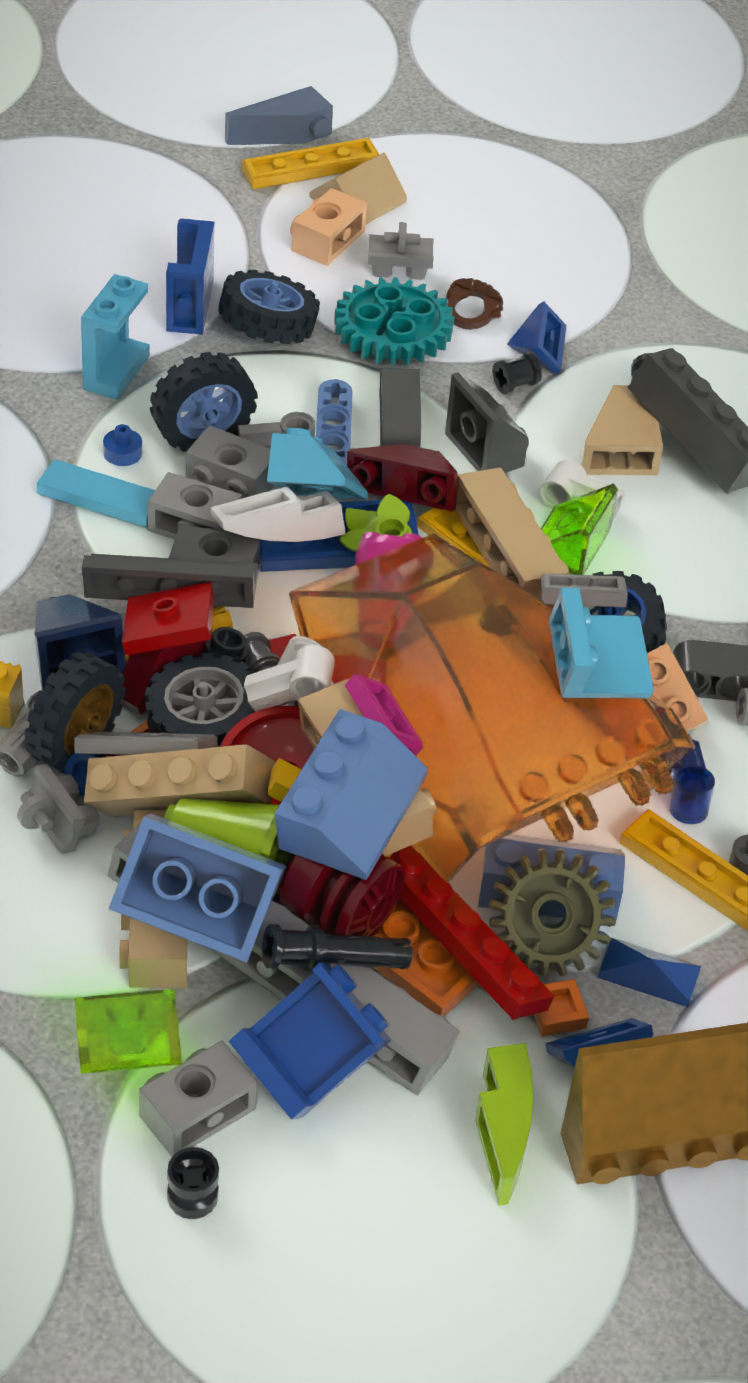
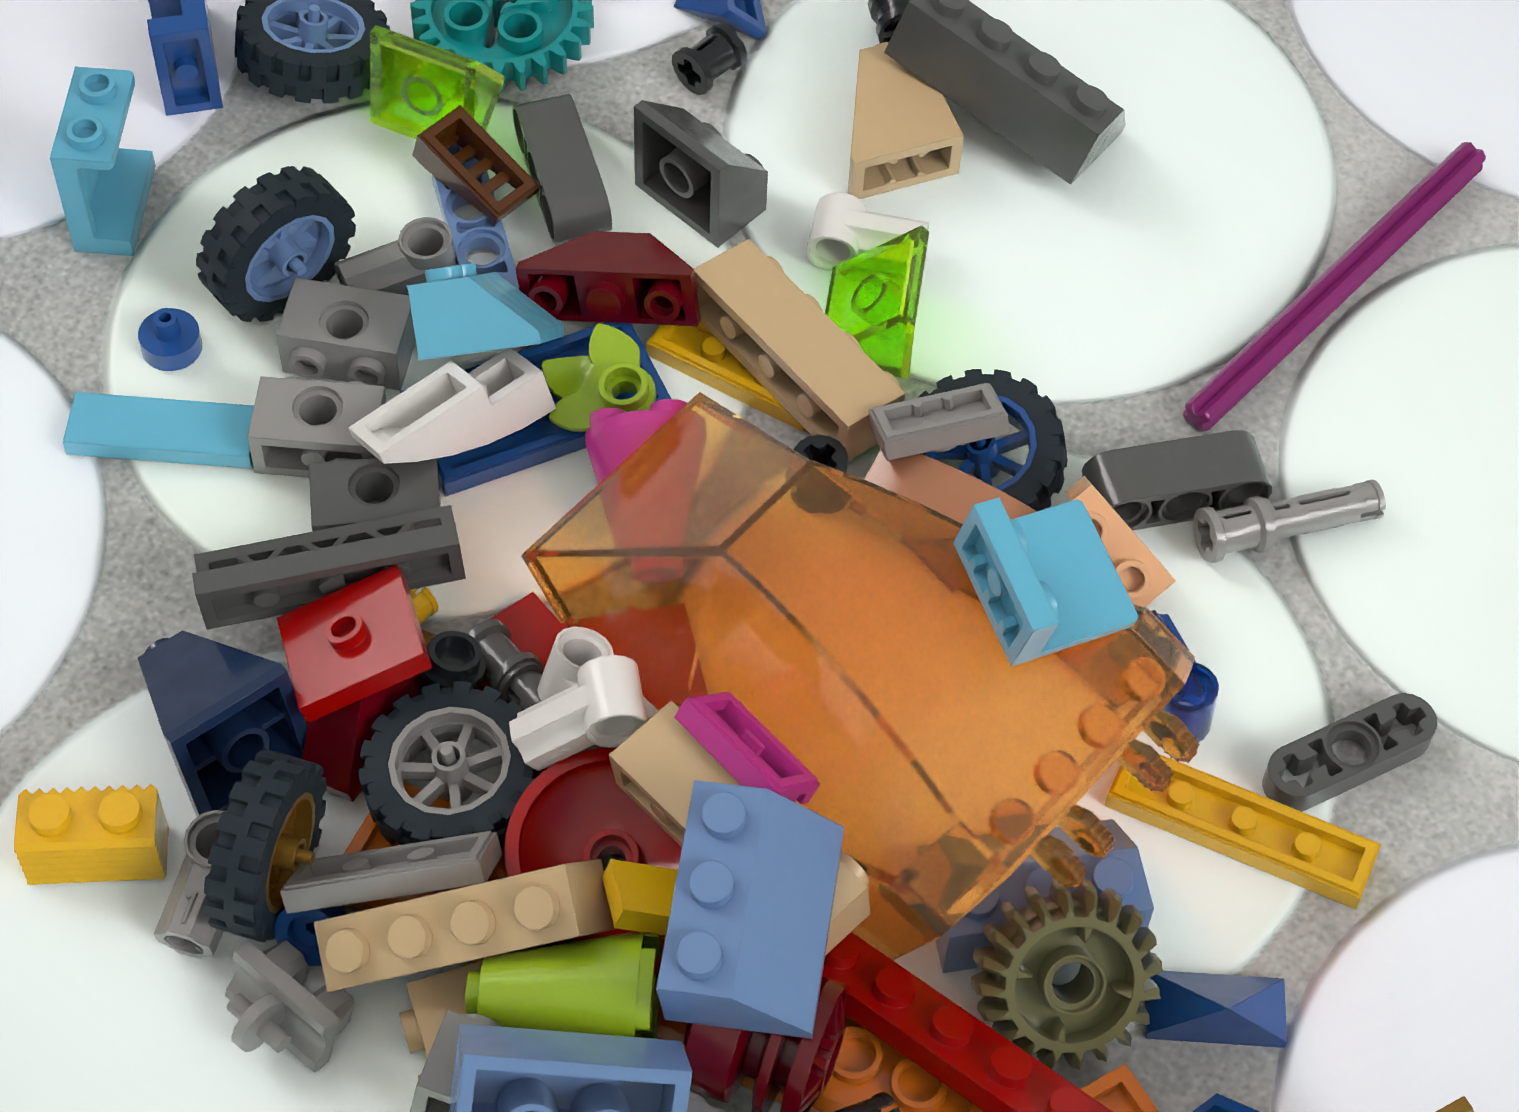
camera: 15 degrees left, 10 degrees up
none -> clear neon green slope [370,25,505,139]
none -> reddish brown slope [412,105,540,224]

